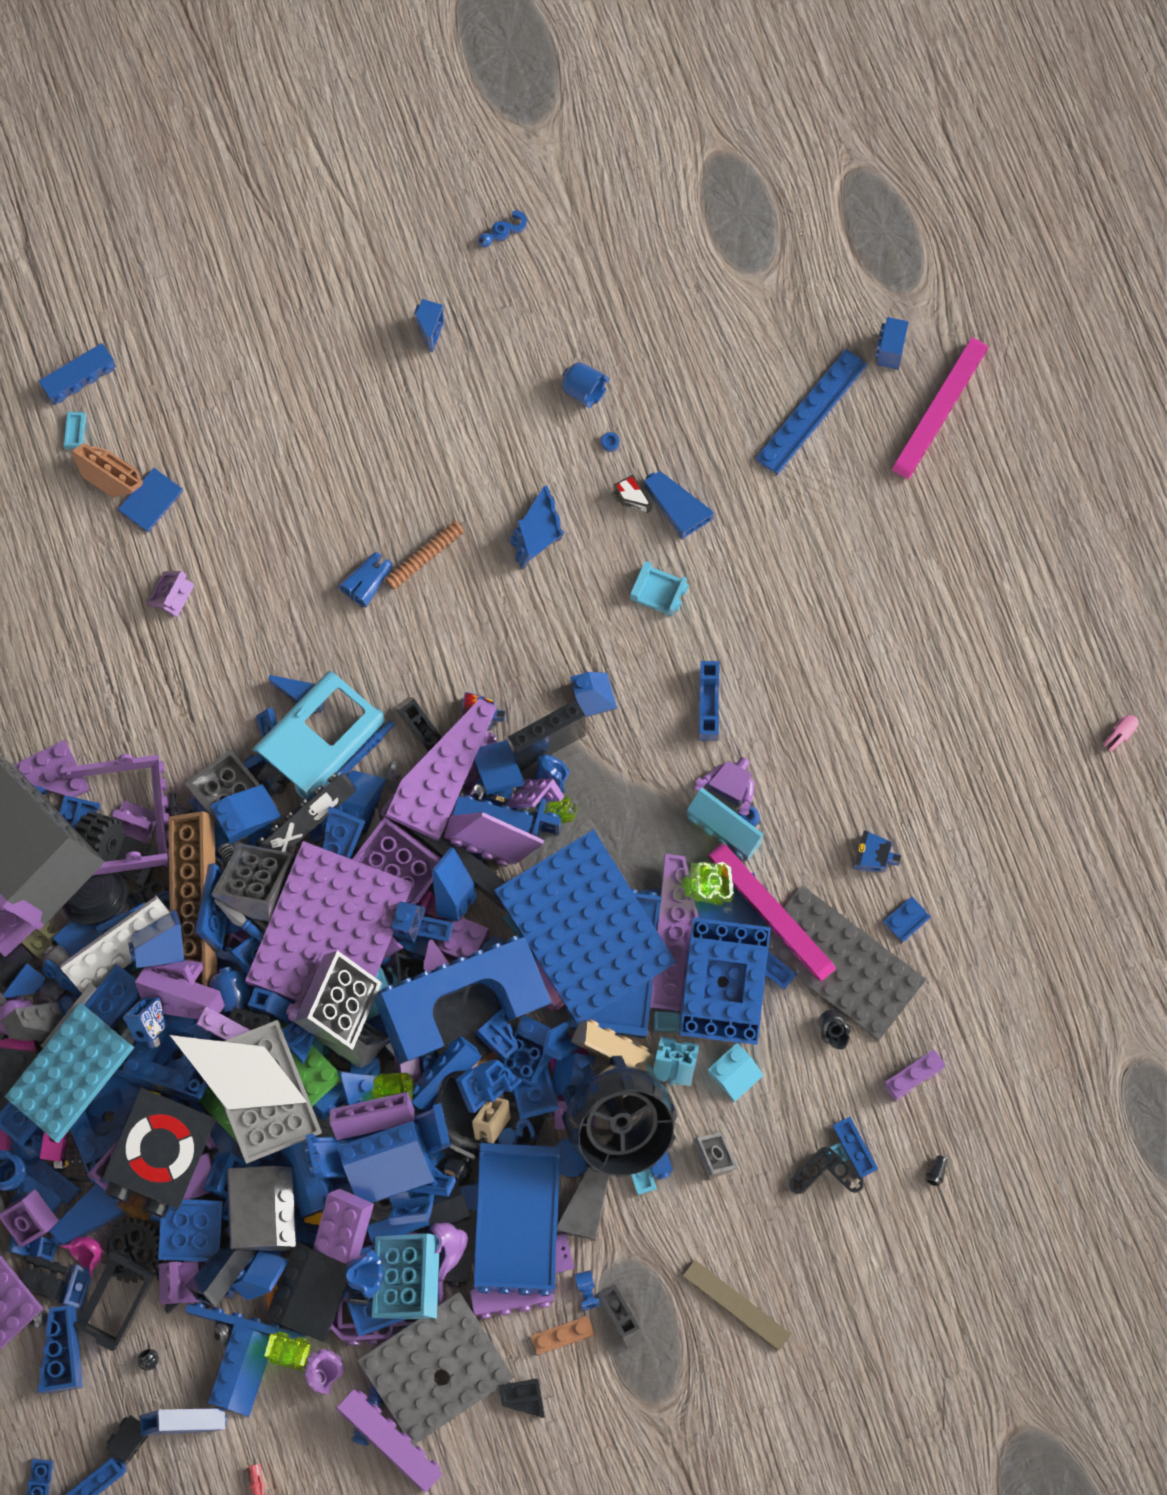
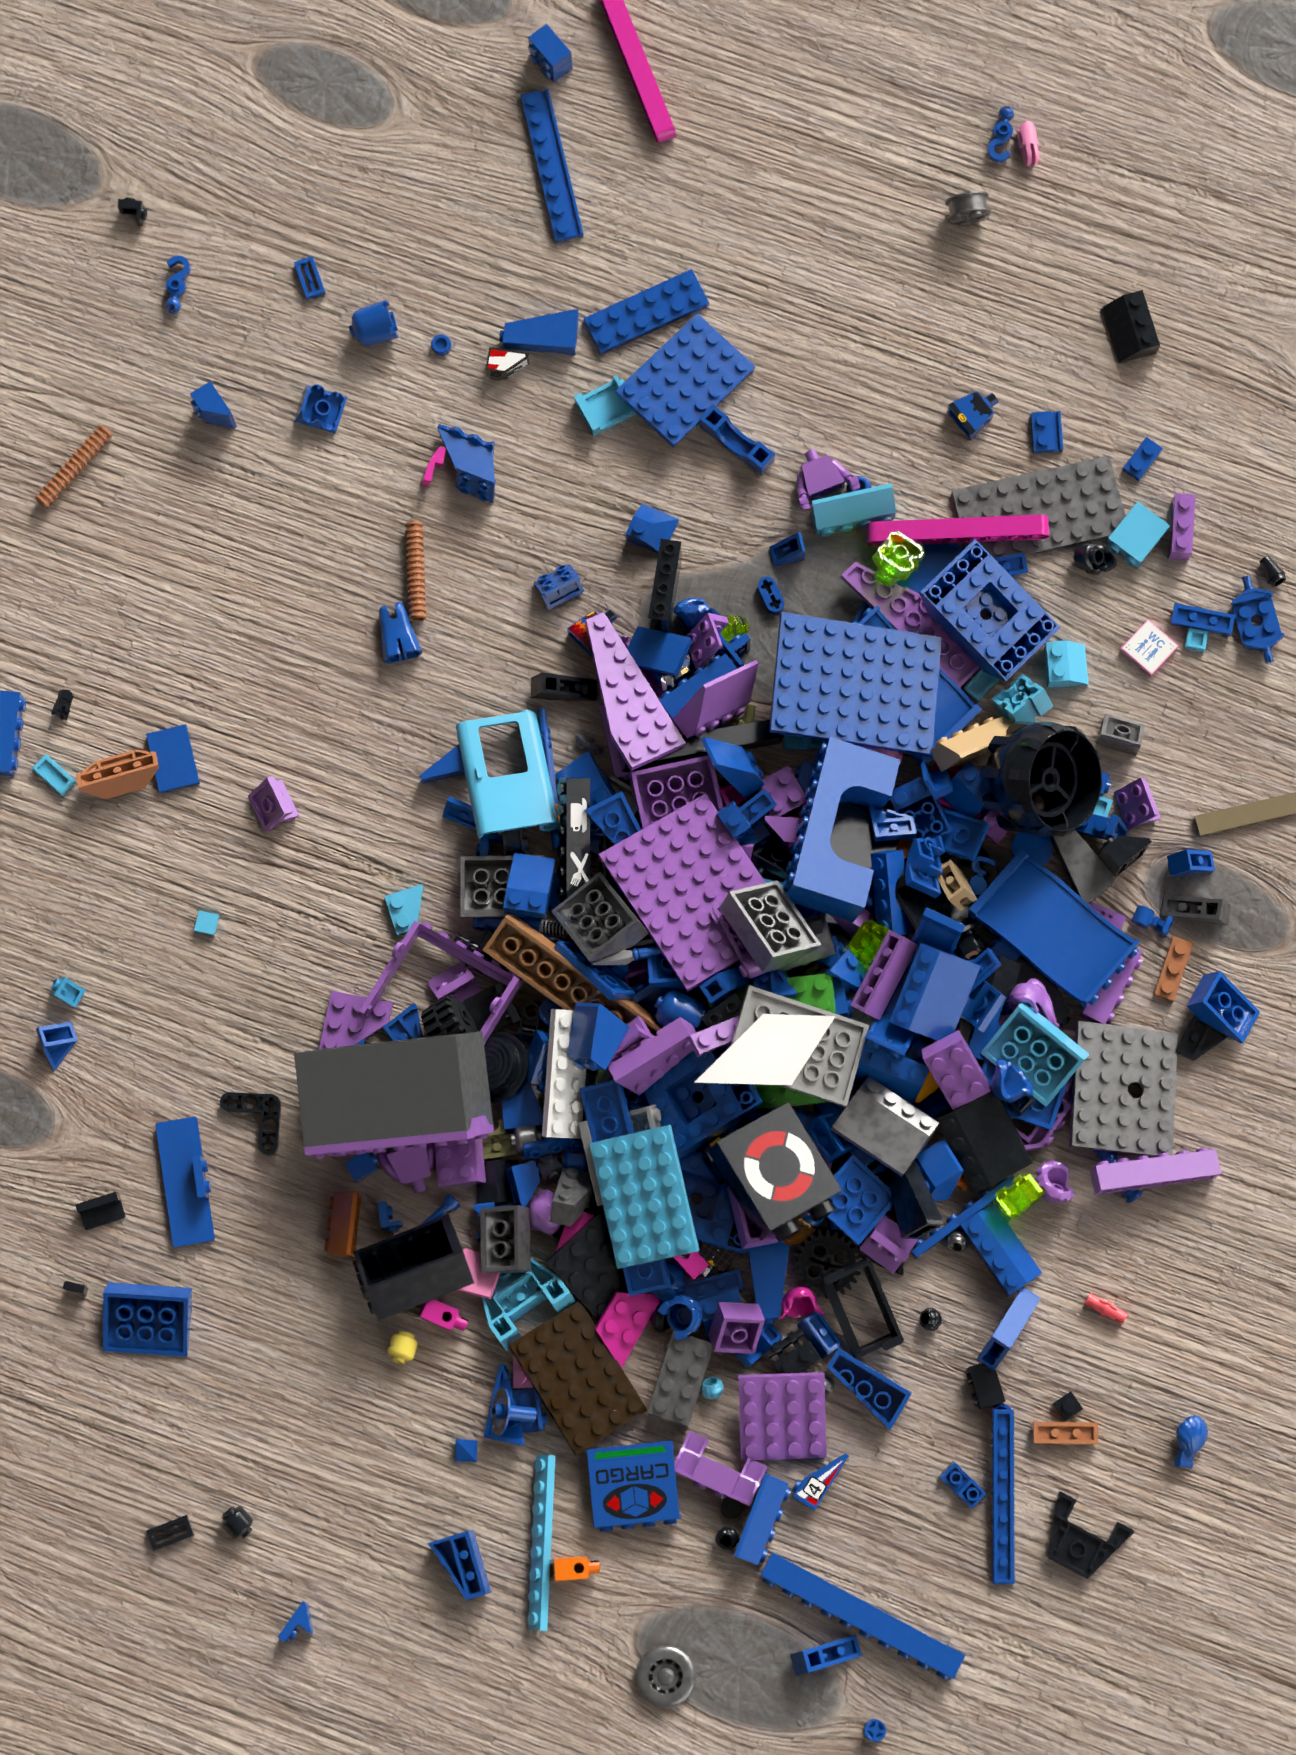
camera: 50 degrees left, 5 degrees up
blue torso [123,997,166,1048] -> none
black beam [789,1147,864,1194] -> none
none -> nougat piece [35,424,113,508]
none -> black piece [51,690,73,720]
none -> black bracket [117,197,147,227]
none -> medium azure tile [194,911,220,936]
none -> blue tile [294,256,326,301]
none -> blue slope [295,384,347,434]
none -> medium azure wing [384,884,424,936]
none -> dark pink slope [420,446,446,486]
none -> blue bracket [534,564,585,610]
none -> blue plate [584,269,709,355]
none -> blue plate [615,313,755,448]
none -> olive arm [733,705,756,726]
none -> blue beam [758,576,784,615]
none -> blue slope [769,532,805,566]
none -> flat silver wheel [945,191,992,227]
none -> blue piece [987,106,1014,163]
none -> blue bracket [1075,814,1129,840]
none -> black slope [1098,835,1152,877]
none -> black slope [1101,290,1160,364]
none -> medium azure panel [1106,502,1170,568]
none -> medium lavender bracket [1114,777,1161,830]
none -> white tile [1120,619,1179,676]
none -> blue plate [1122,437,1163,482]
none -> blue slope [1167,849,1215,876]
none -> blue slope [1186,971,1260,1044]
none -> blue plate [1231,575,1284,664]

